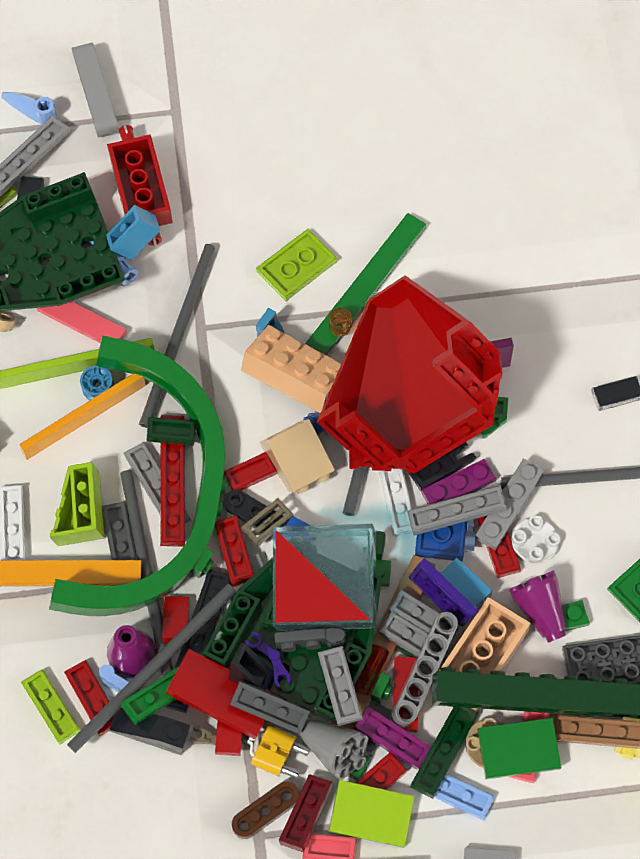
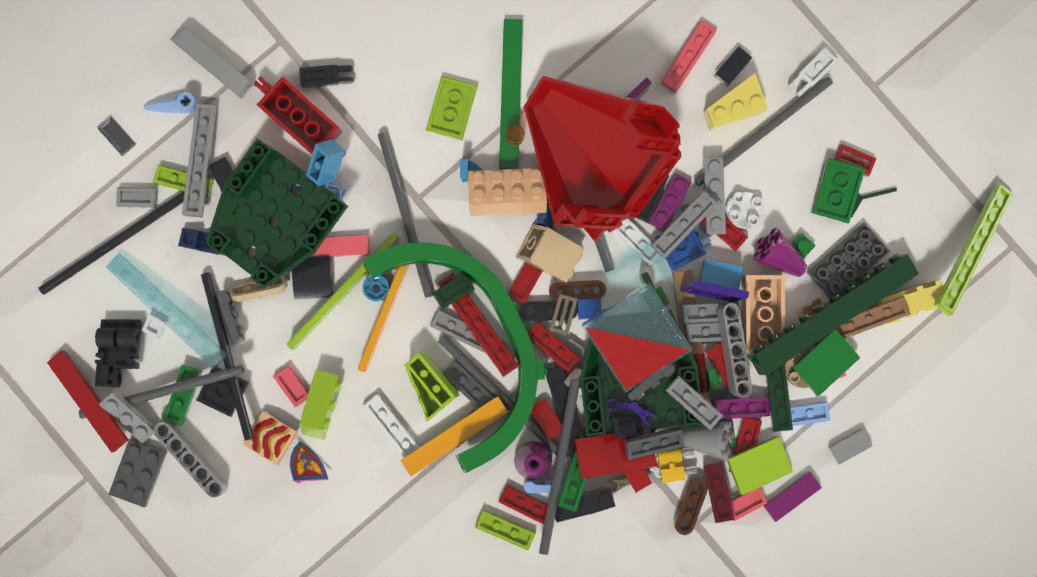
camera: 40 degrees left, 20 degrees up
none -> black slope [292,256,333,299]
none -> black hinge [299,65,354,88]
none -> reddish brown plate [549,280,606,301]
none -> coral tile [660,20,717,93]
none -> light yellow wedge [704,73,768,131]

